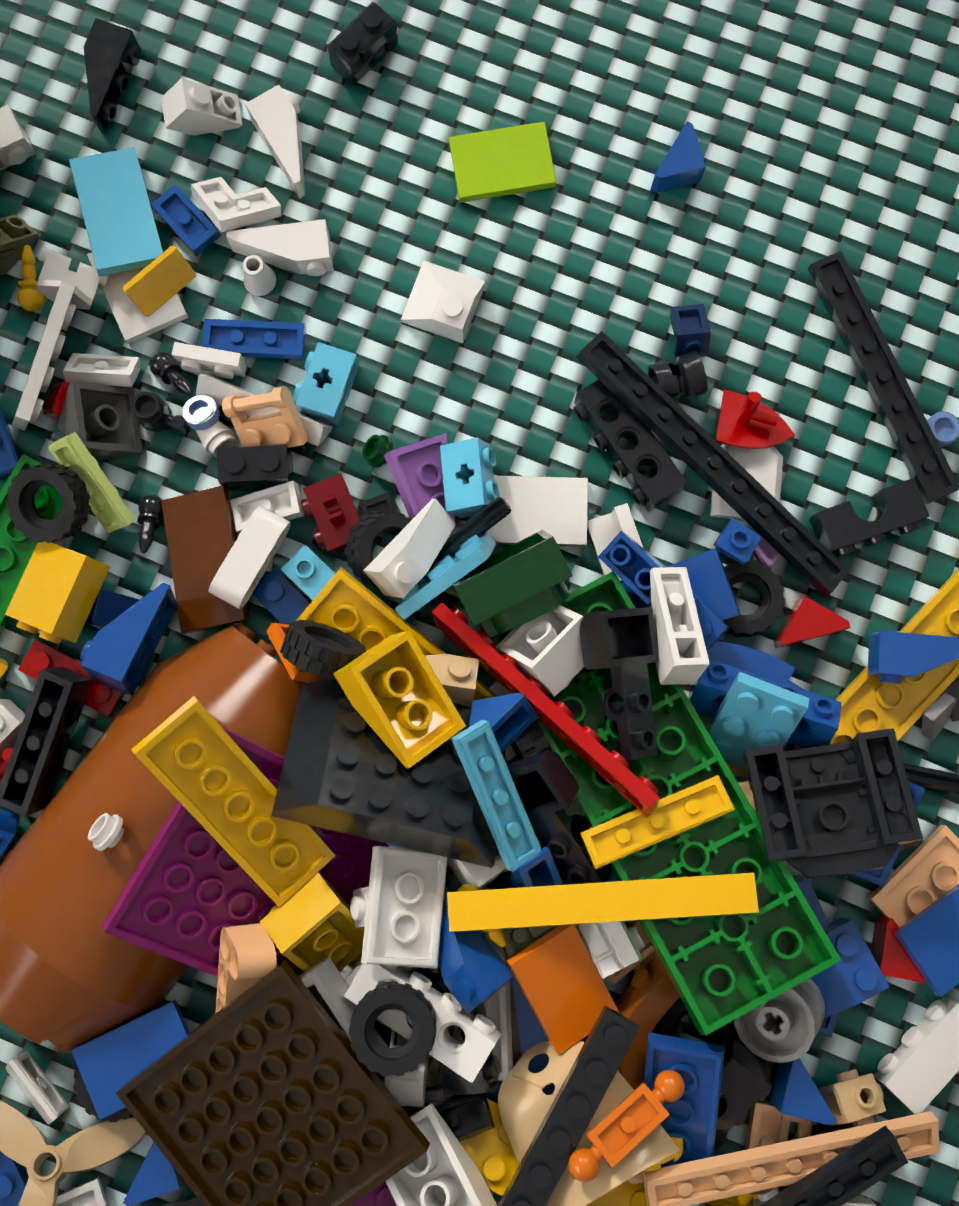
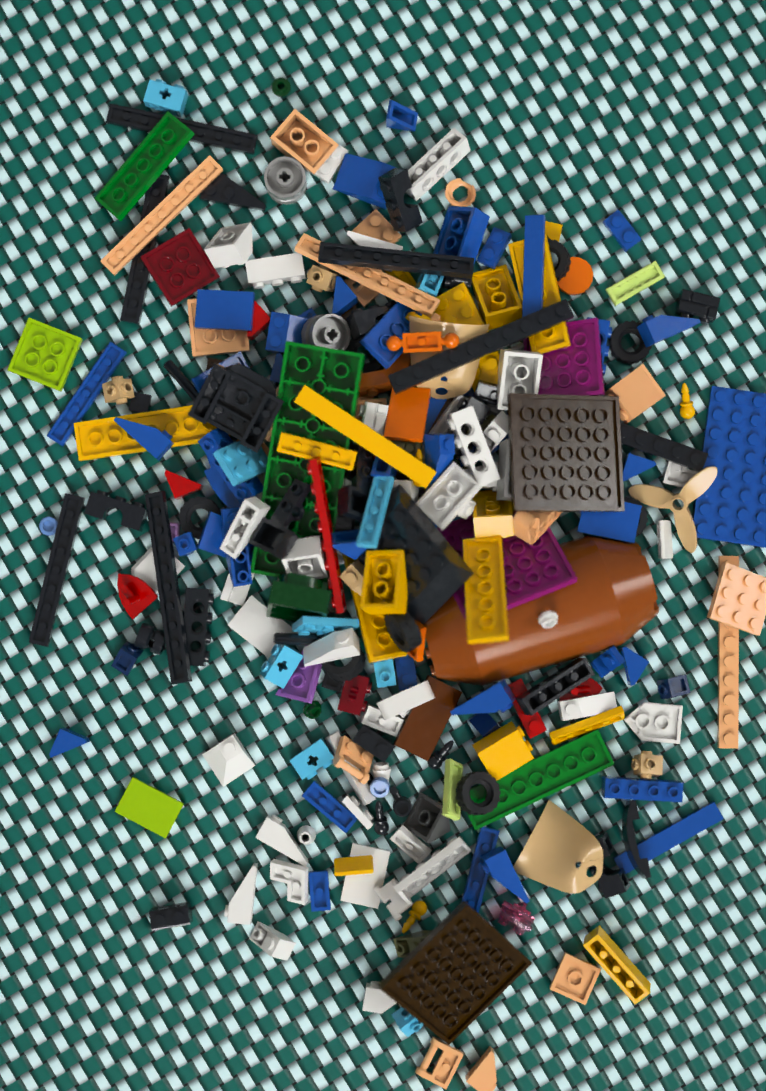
camera: 140 degrees left, 5 degrees up
red tile [43,381,69,420] -> none
medium azure tile [69,147,163,276] -> none
black slope [83,18,141,133] -> none
black tyre [349,982,437,1077] -> none
light grey tile [922,693,956,741] -> none

